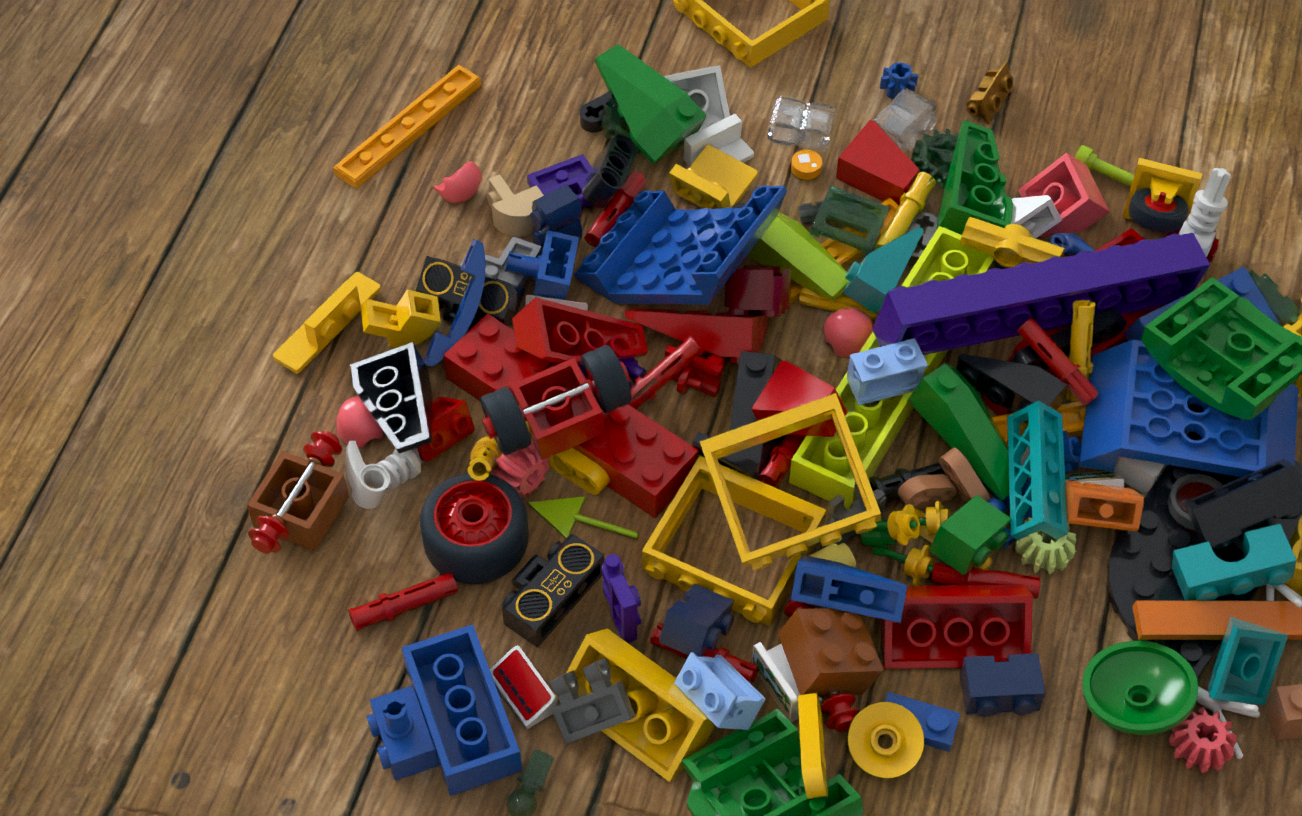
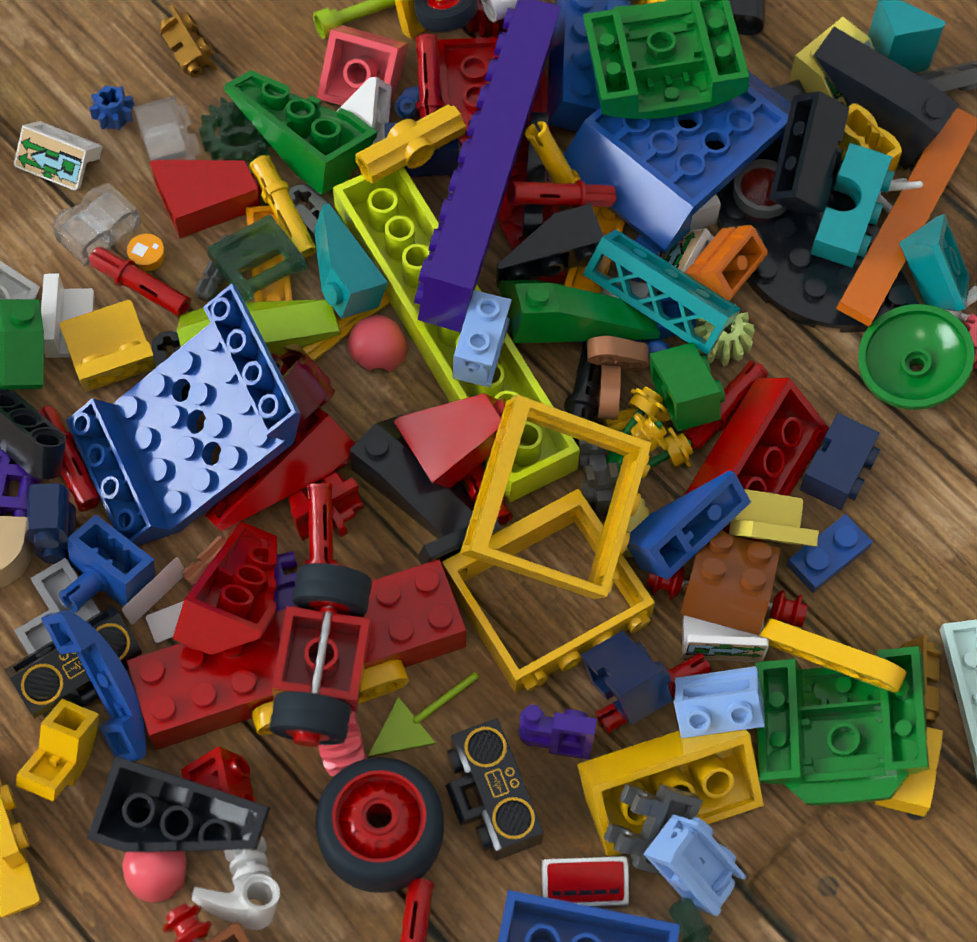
camera: 60 degrees left, 10 degrees up
yellow pin [468,436,503,481] -> none
yellow dish [848,702,924,779] -> none
none -> panel [14,121,103,190]
none -> red axle [89,247,191,317]
none -> red pin [415,34,444,119]
none -> light blue hinge [644,814,746,917]
none -> light yellow panel [729,489,819,546]

